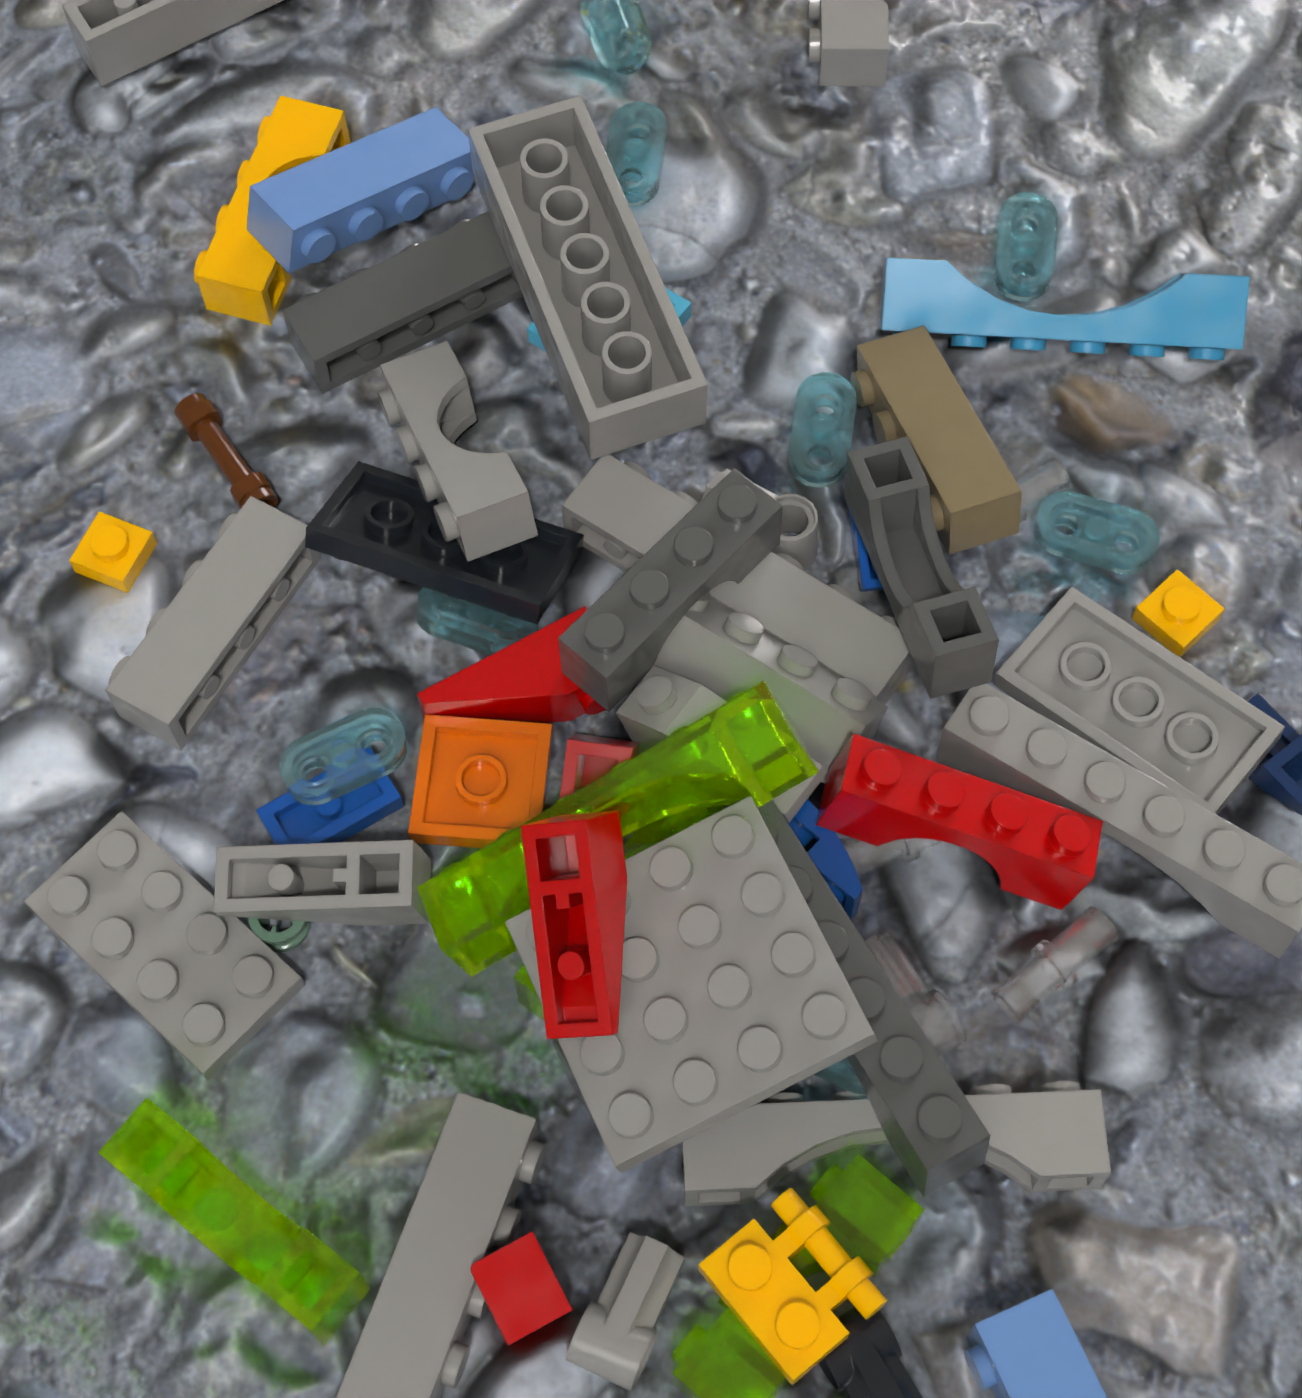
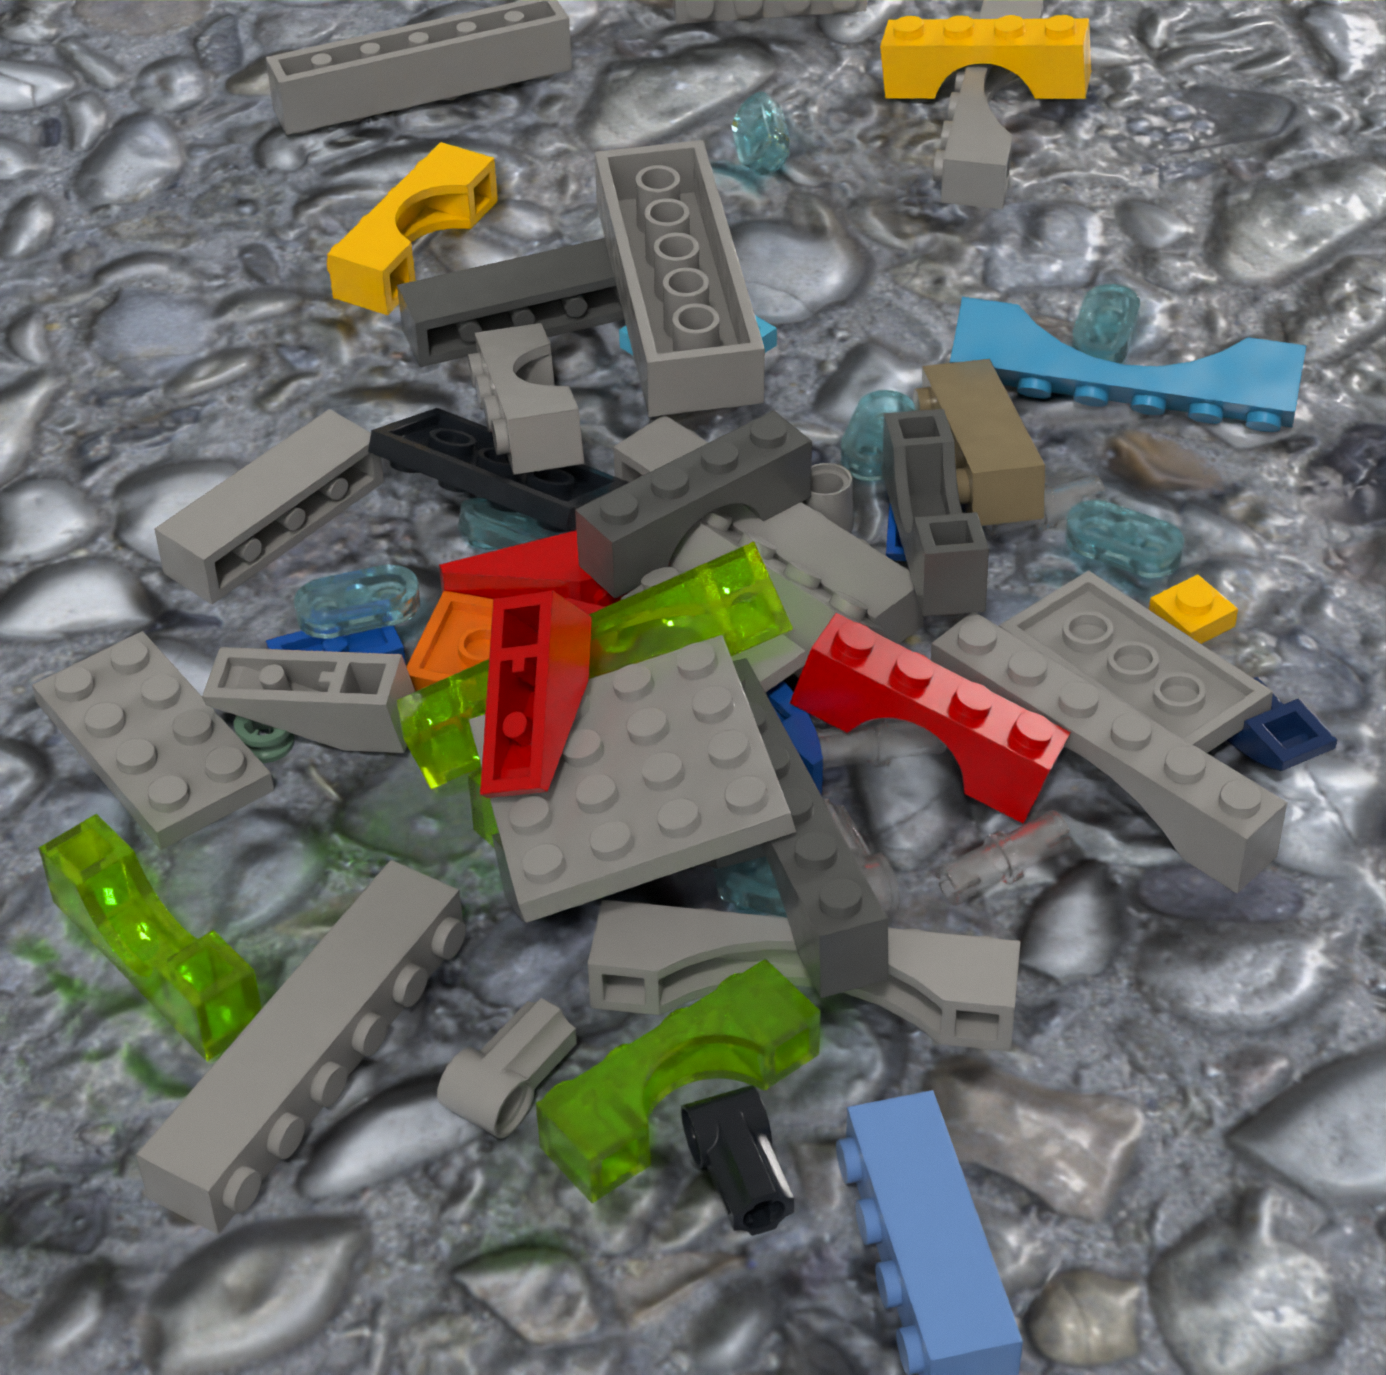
camera: 10 degrees right, 20 degrees down
yellow plate [69,511,157,593] -> none
reddish brown bar [175,393,279,509] -> none
medium blue brick [247,107,474,273] -> none
red panel [470,1231,572,1346] -> none
clear light blue plate [605,102,667,207] -> none
yellow plate [698,1187,887,1385] -> none

